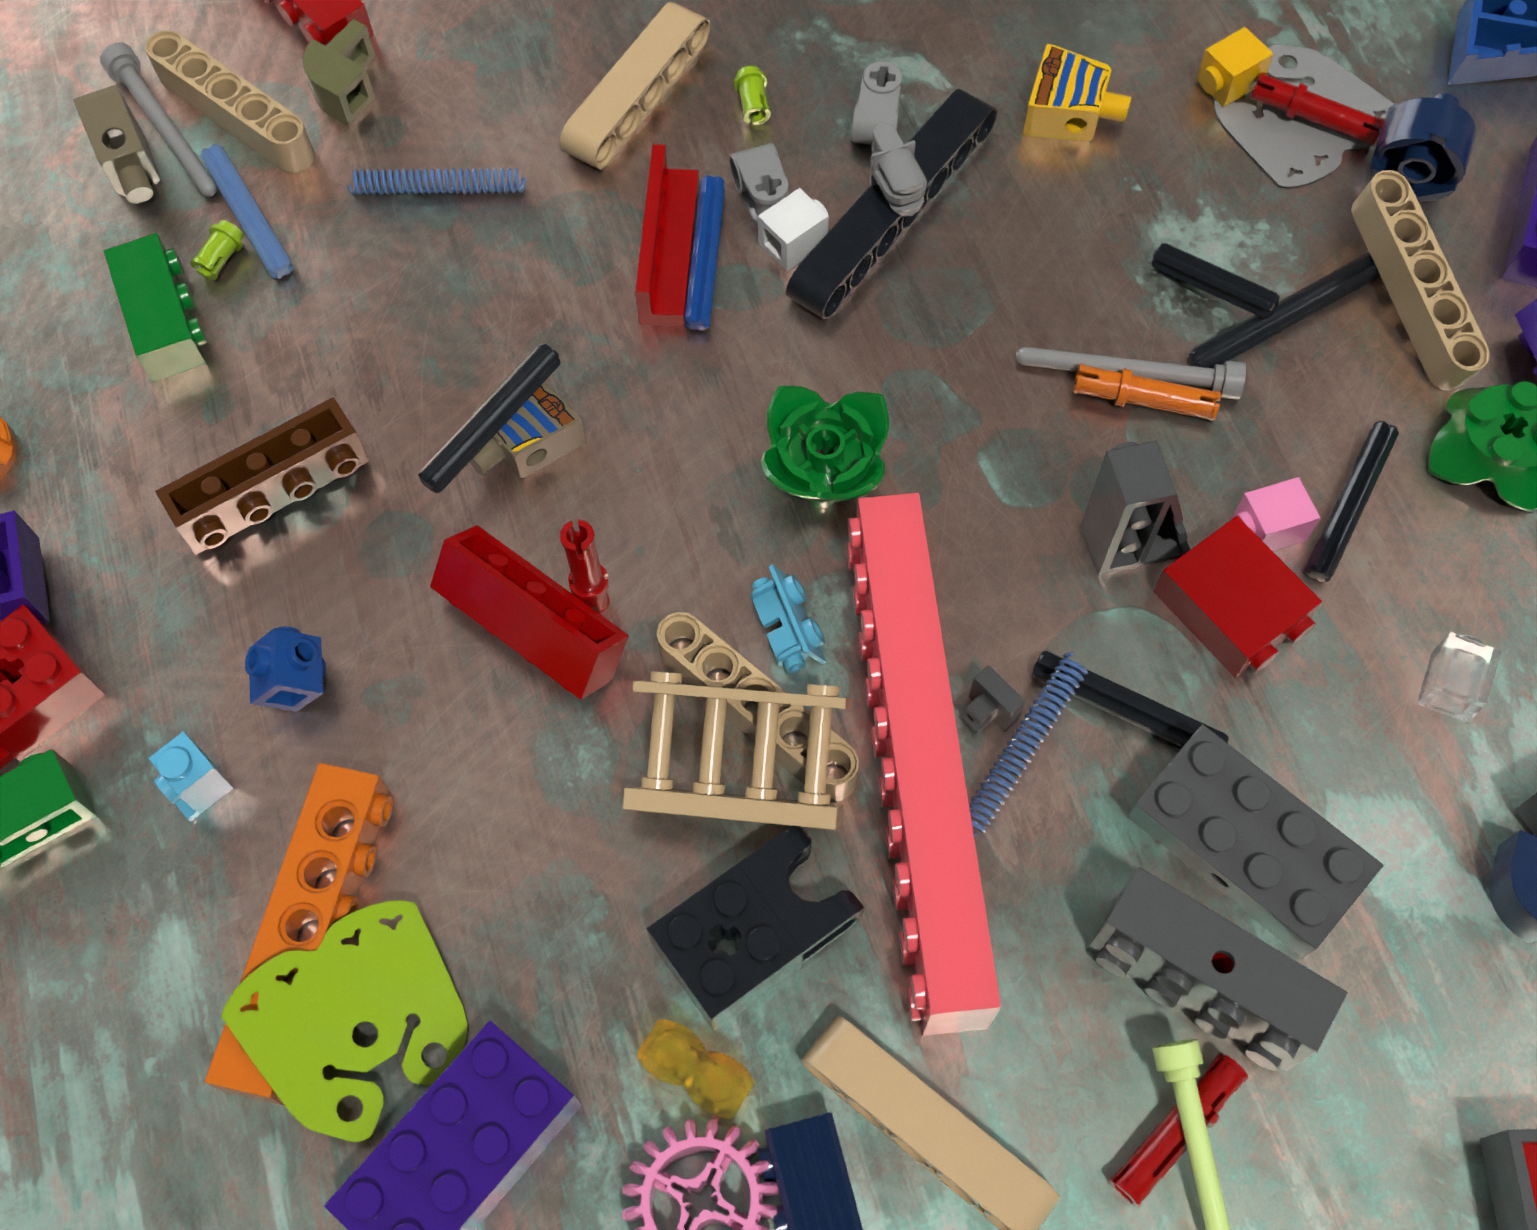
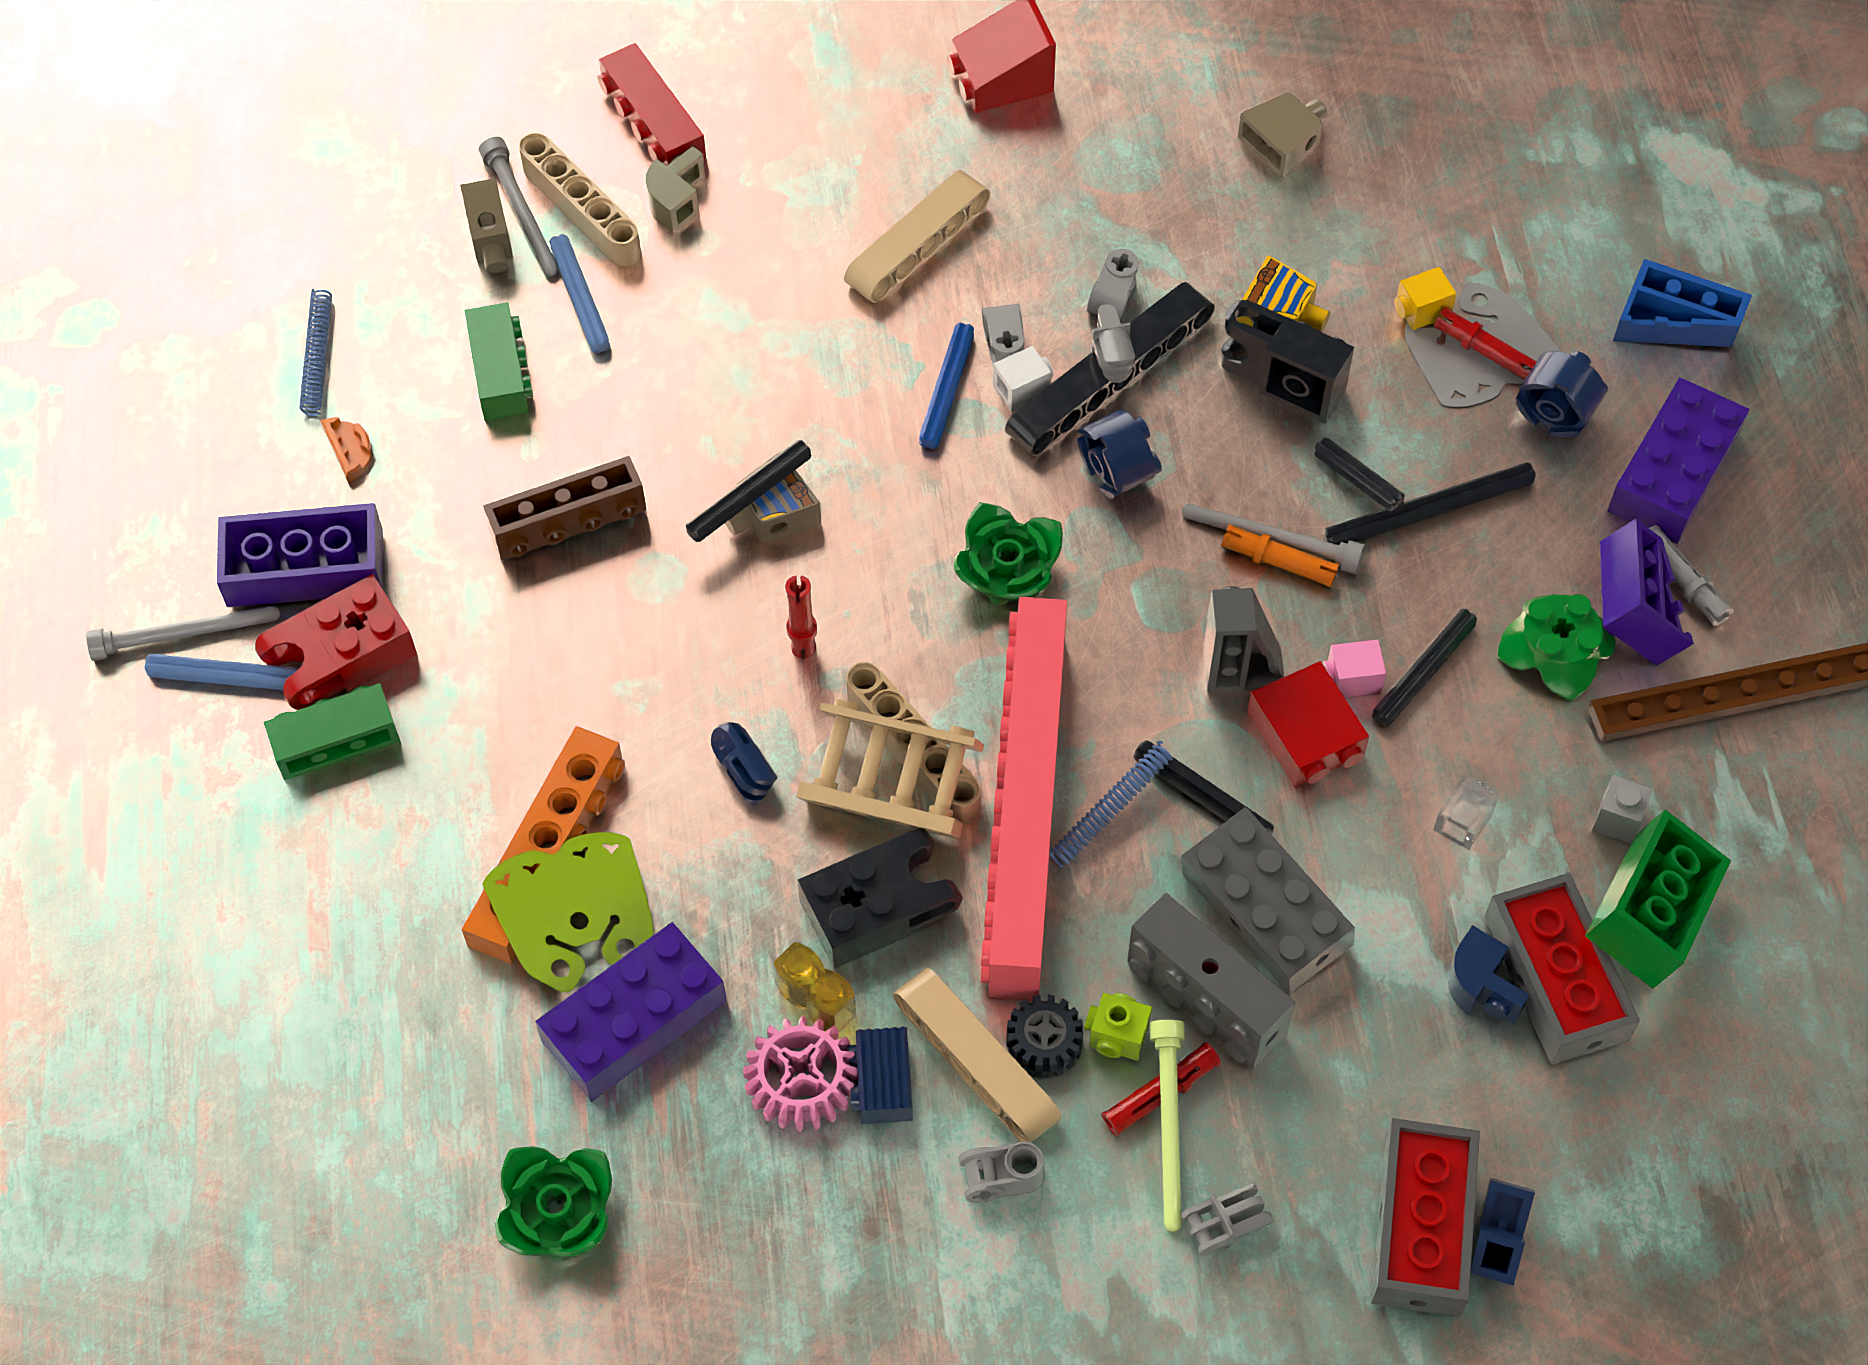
camera: 10 degrees right, 5 degrees down
medium azure brick [148,731,233,822] -> none
lime pin [190,220,244,280] -> none
blue brick [245,627,326,712] -> none
medium blue piece [347,167,526,196] -> none
red brick [430,525,629,700] -> none
red fence [635,144,699,327] -> none
lime pin [733,66,771,125] -> none
medium azure hinge [750,564,827,673] -> none
dark grey tile [962,665,1026,734] -> none
tan beam [1351,170,1490,391] -> none
none -> dark blue arm [711,722,778,806]
none -> black wheel [1006,994,1084,1079]
none -> dark blue brick [1077,409,1162,498]
none -> lime brick [1084,992,1152,1061]
none -> black brick [1220,300,1354,423]

